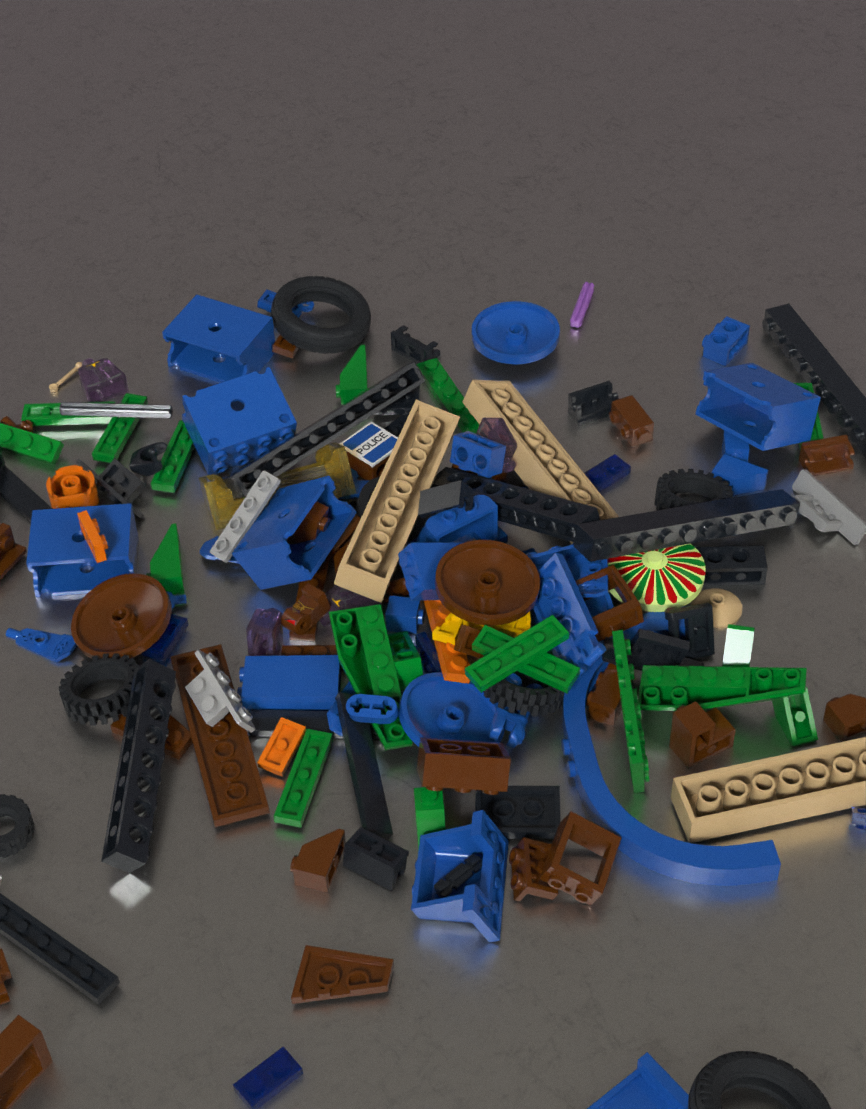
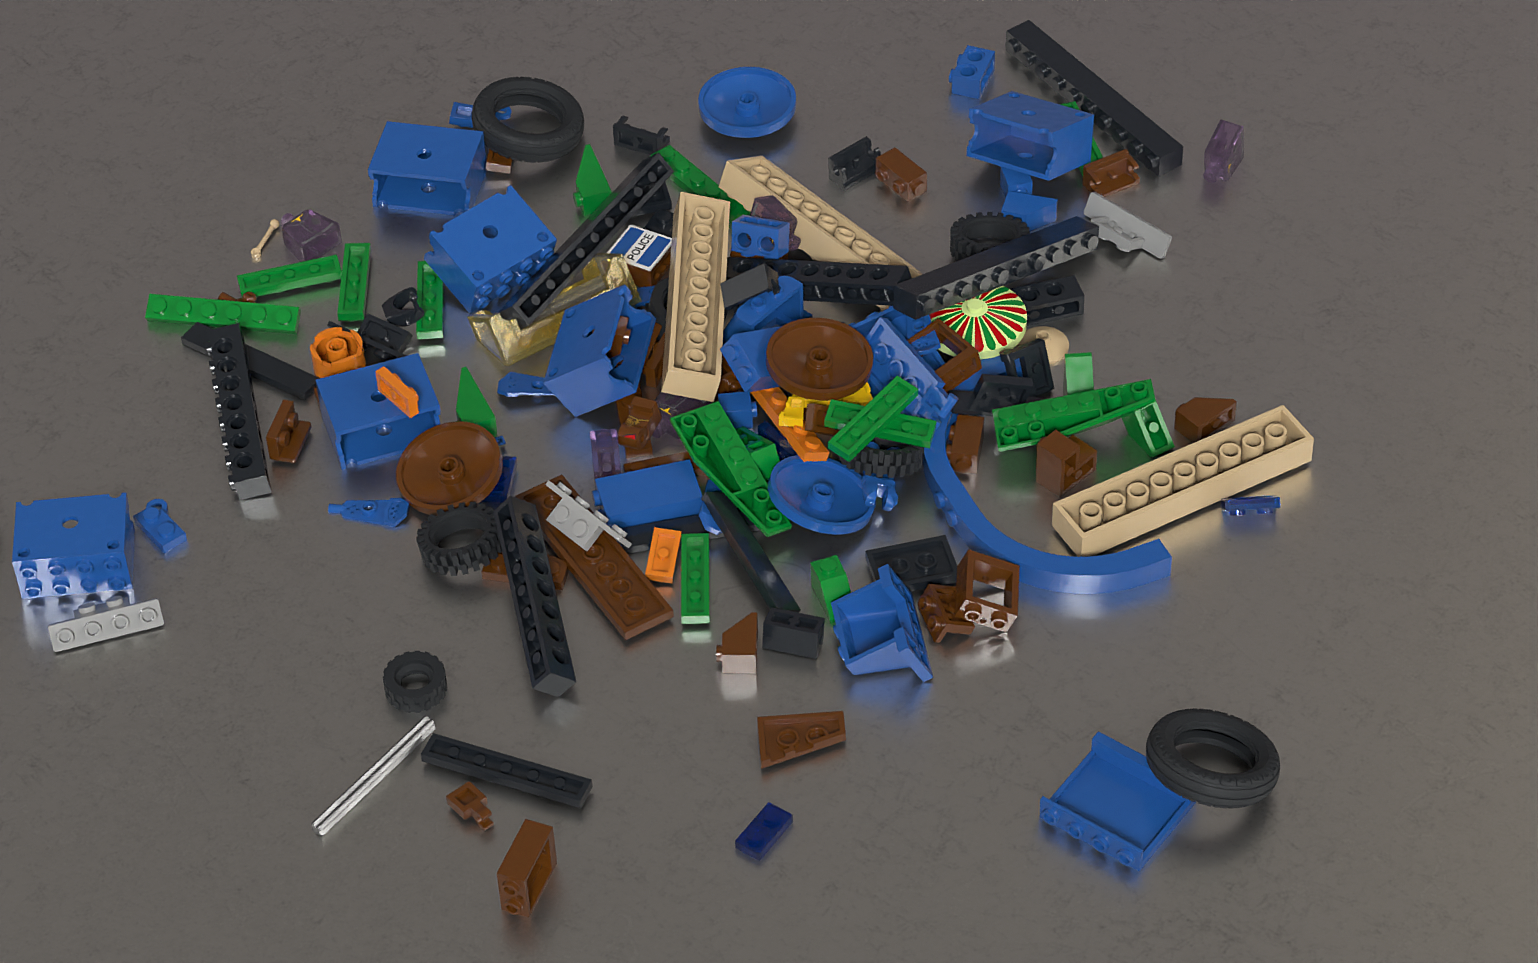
camera: 15 degrees left, 0 degrees up
axle [59,402,173,419] -> none
light grey bracket [210,471,281,563] -> none
blue beam [346,694,399,724] -> none
reddish brown brick [417,737,511,795] -> none
black axle [434,854,482,898] -> none
medium lavender axle [570,282,594,328] -> none
clear blue plate [584,454,631,492] -> none
green wing [612,630,649,793] -> none

